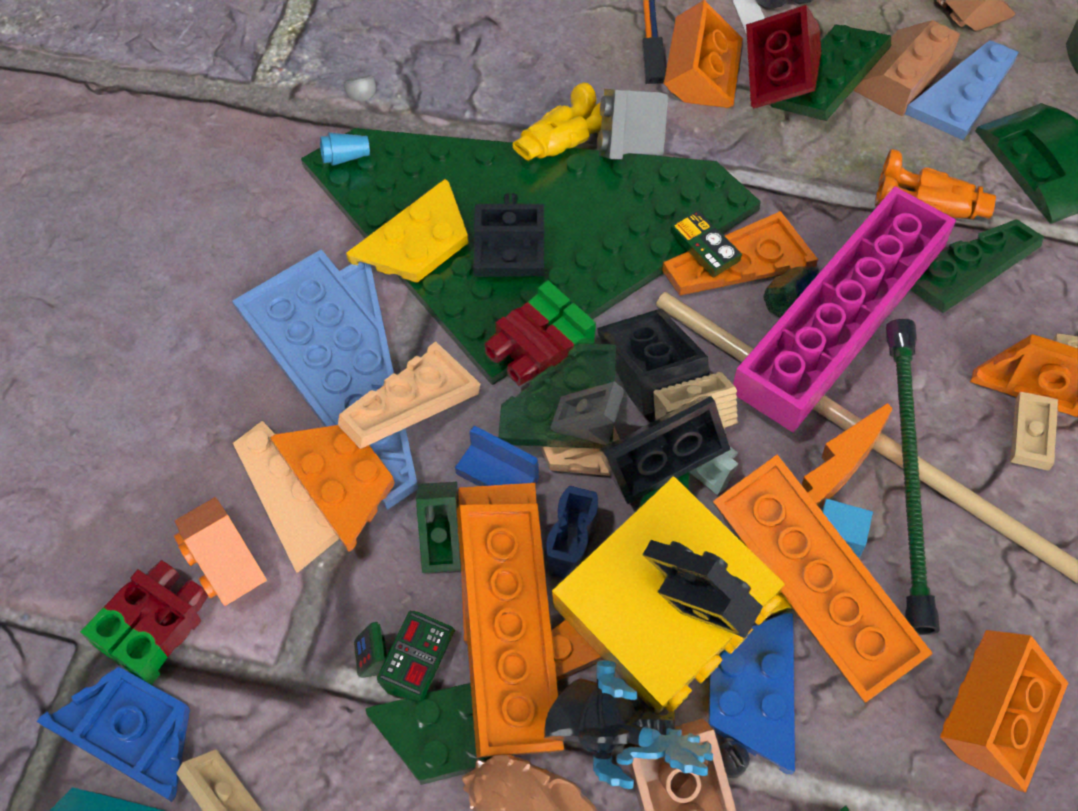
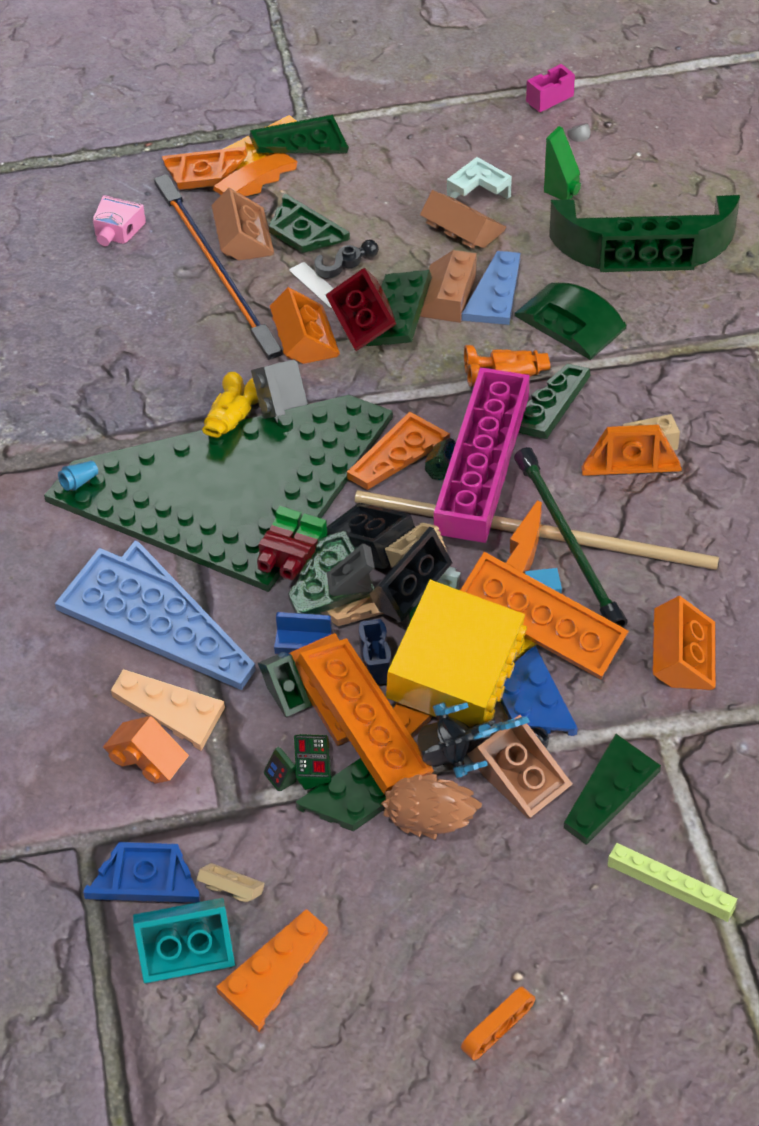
camera: 25 degrees left, 10 degrees down
dark red hips [80,560,208,685] -> none
orange wing [270,425,395,552] -> none
light nougat wing [338,341,481,449] -> none
light grey piece [344,75,376,101] -> none
yellow wing [346,179,469,283] -> none
black plate [473,193,545,277] -> none
black plate [642,540,763,638] -> none
tile [670,209,742,278] -> none
tan plate [1010,392,1058,470] -> none

